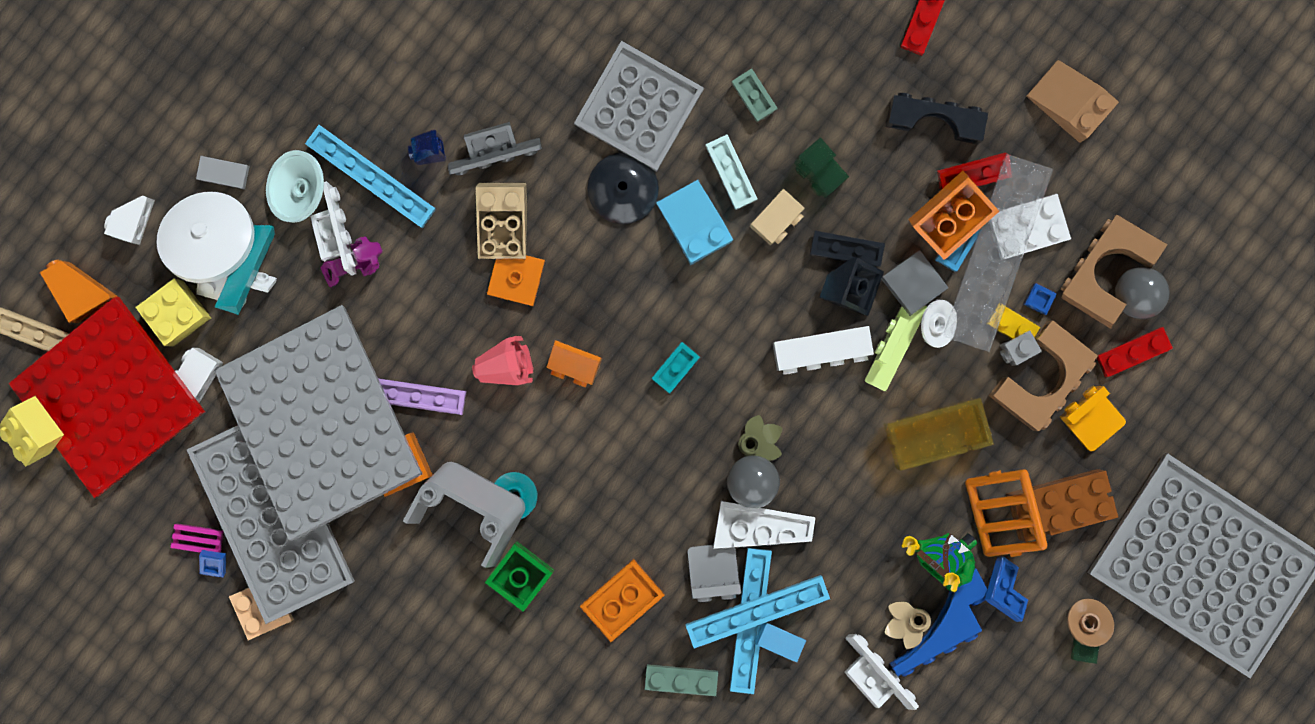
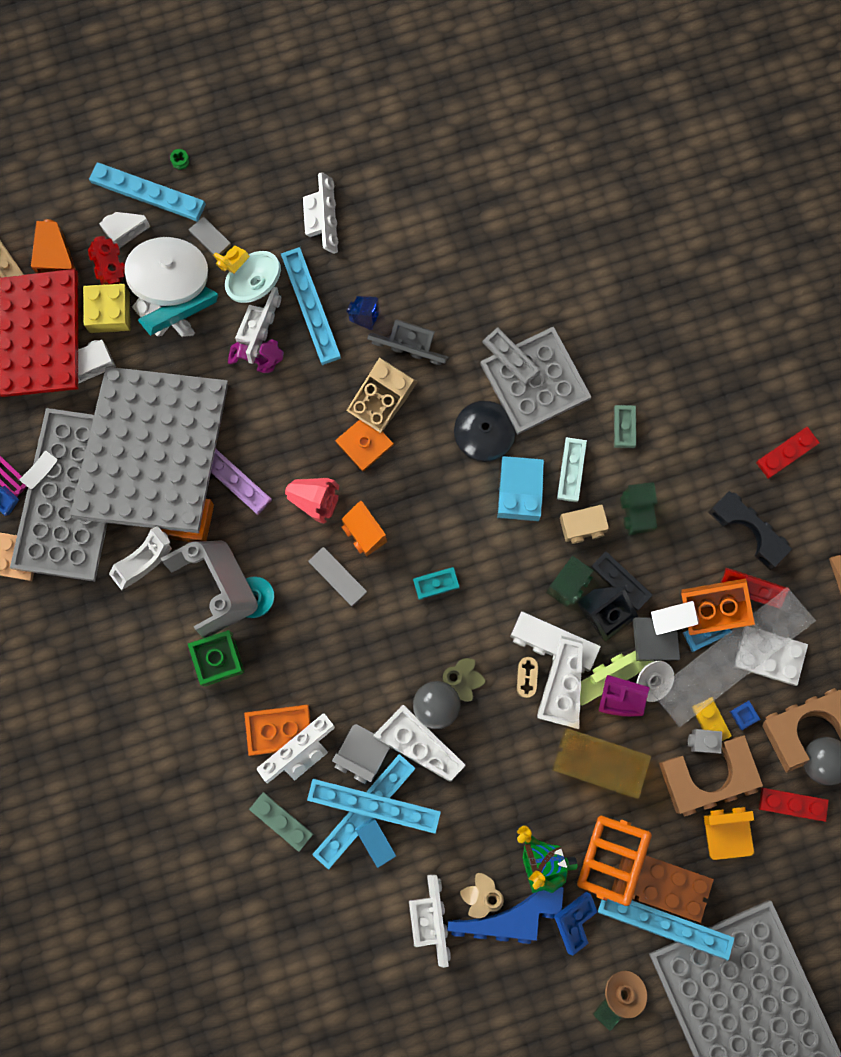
camera: 35 degrees right, 10 degrees down
none -> white sticker [19,451,57,489]
none -> red brick [88,236,125,285]
none -> medium azure plate [89,162,206,222]
none -> white arch [109,526,172,590]
none -> green bush [170,149,189,170]
none -> yellow bracket [213,245,250,274]
none -> white bracket [257,714,335,783]
none -> white bracket [303,172,338,254]
none -> light grey tile [308,547,367,607]
none -> light grey tile [483,327,541,386]
none -> tan beam [517,657,538,698]
none -> white wing [537,636,583,729]
none -> clear green brick [546,556,593,607]
none -> medium azure plate [598,899,735,961]
none -> magenta plate [599,675,650,716]
none -> white slope [651,601,699,635]

